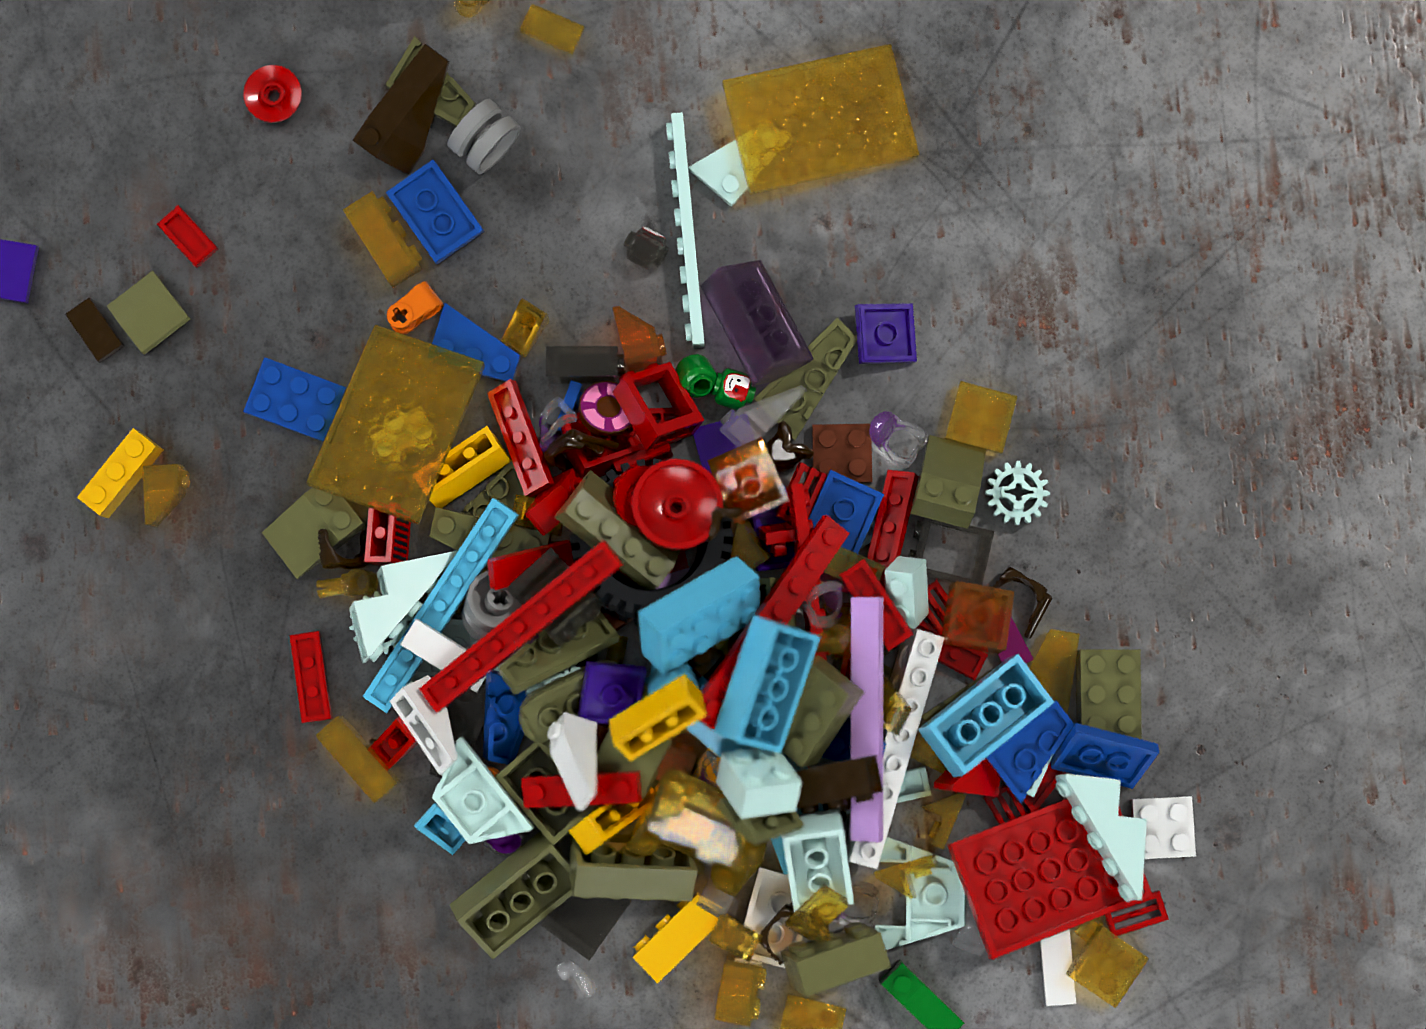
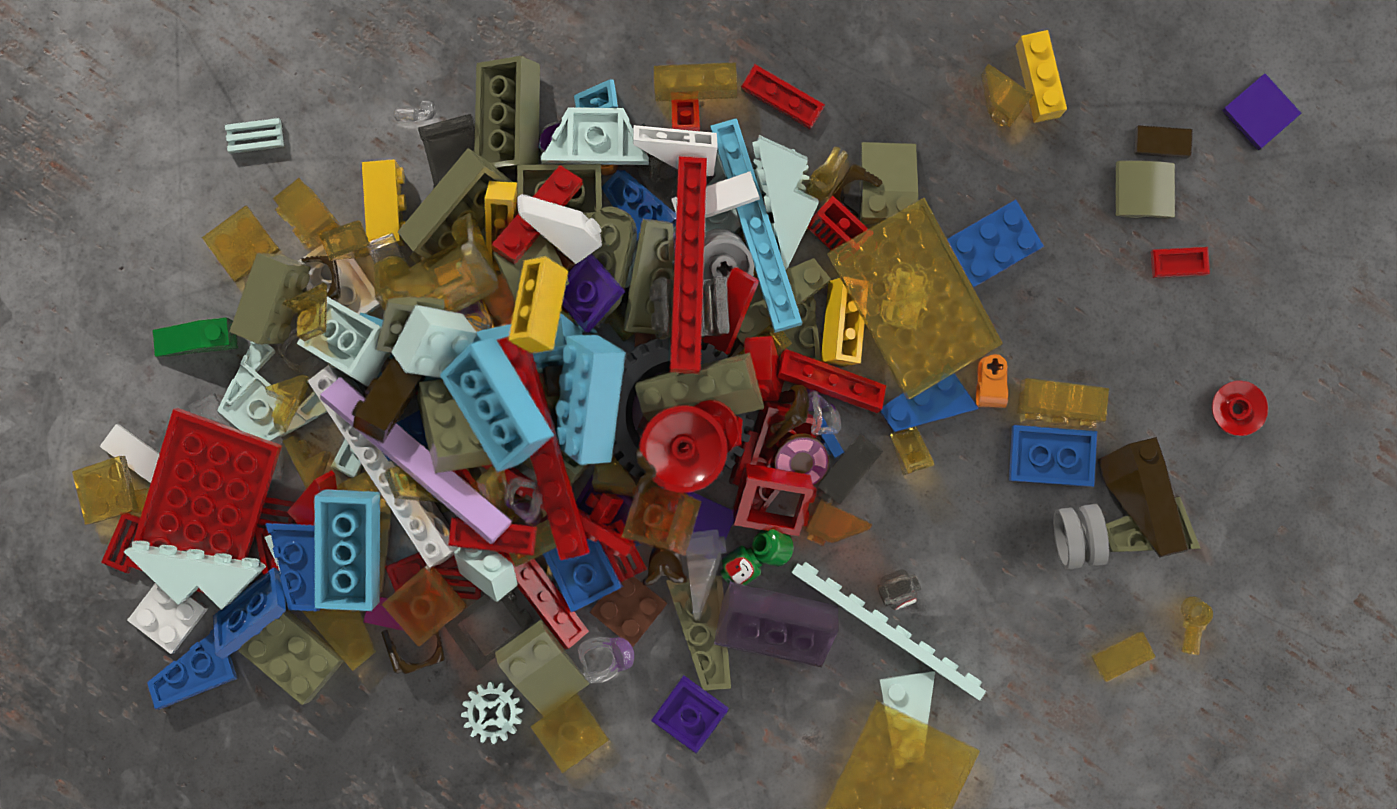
camera: 130 degrees right, 0 degrees up
none -> blue wing [147,629,238,710]

